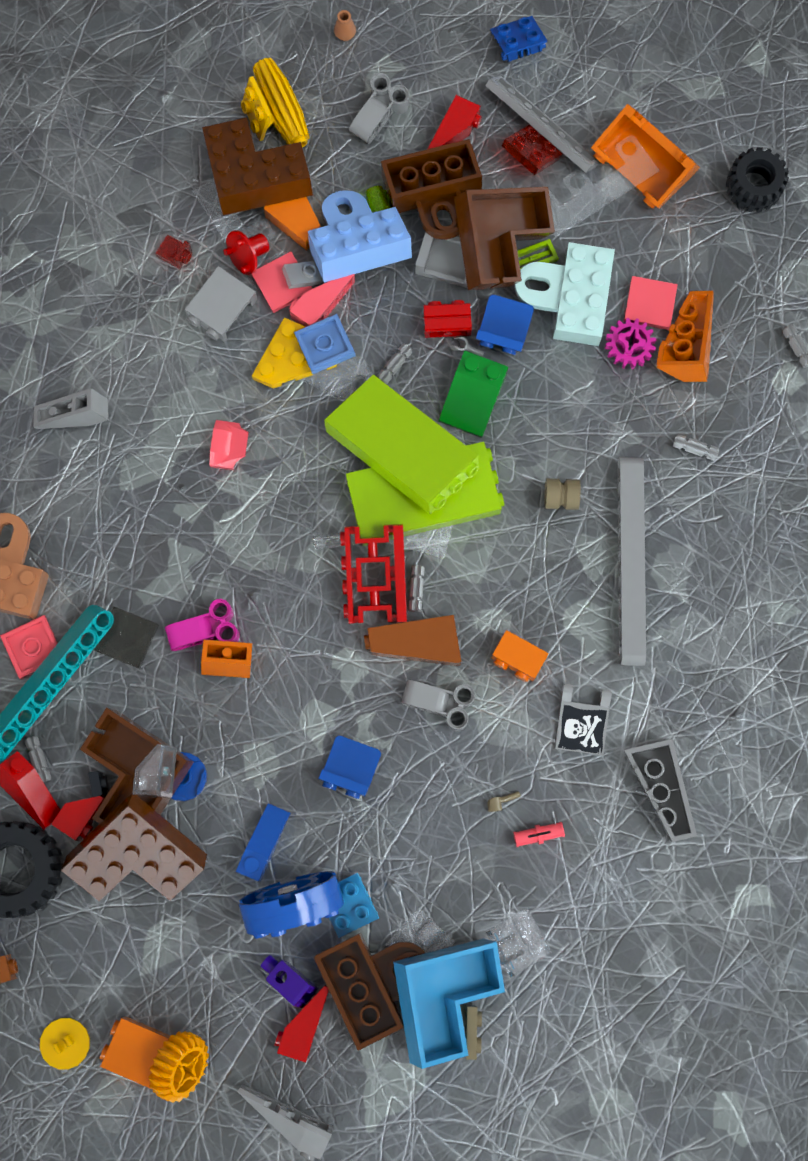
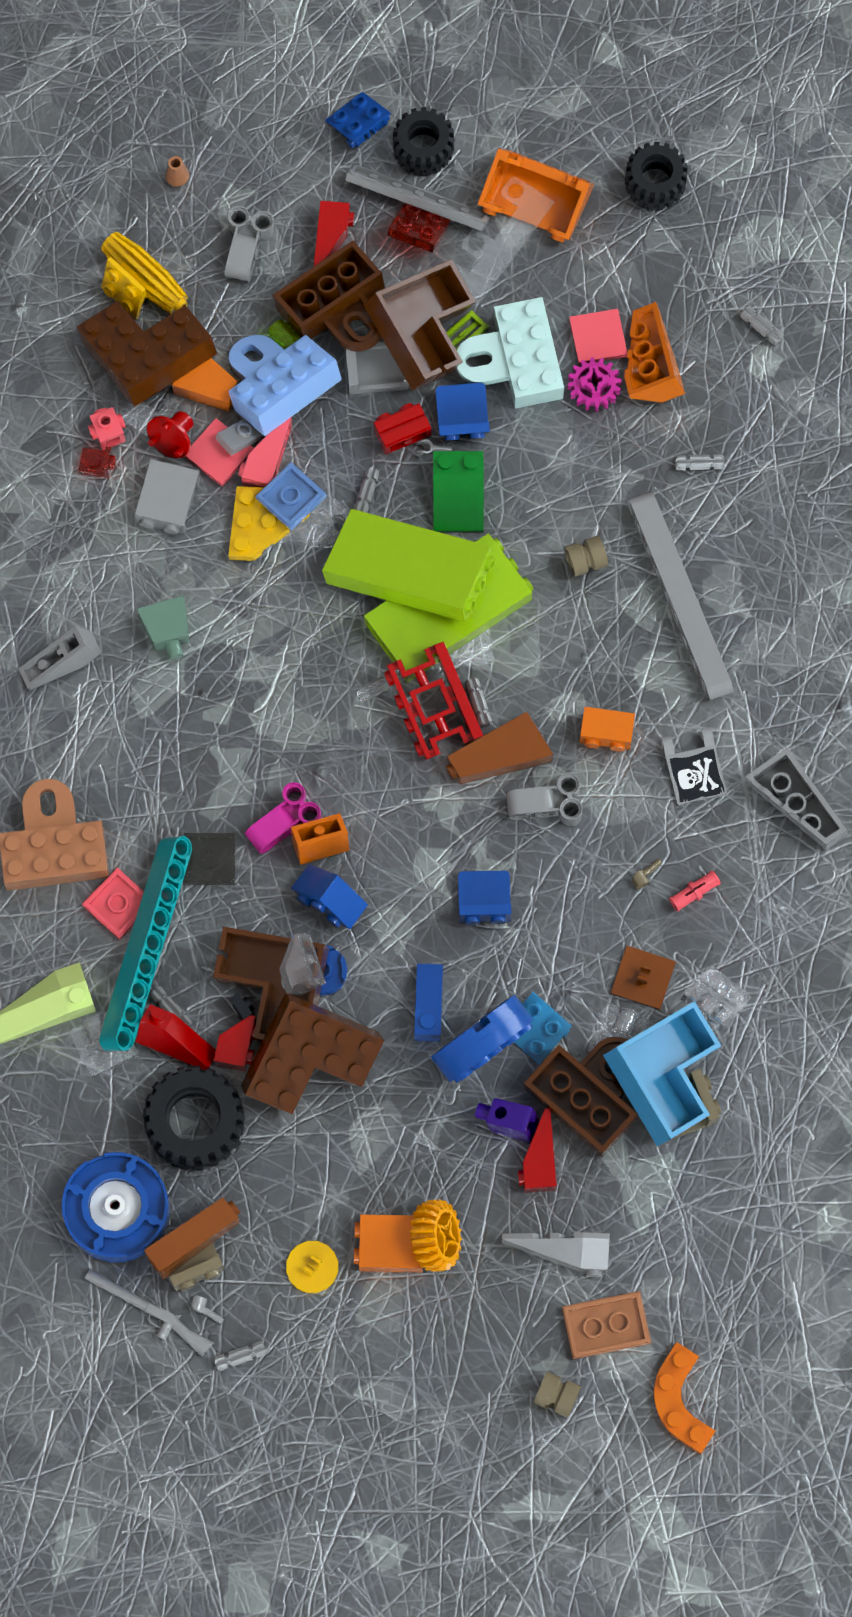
camera: 20 degrees left, 5 degrees down
coral slope [209,420,249,470] -> none
none -> coral brick [88,407,126,451]
none -> sand green torso [137,595,190,660]
none -> blue brick [291,864,368,929]
none -> black tyre [393,107,454,176]
none -> dark orange piece [611,946,676,1010]

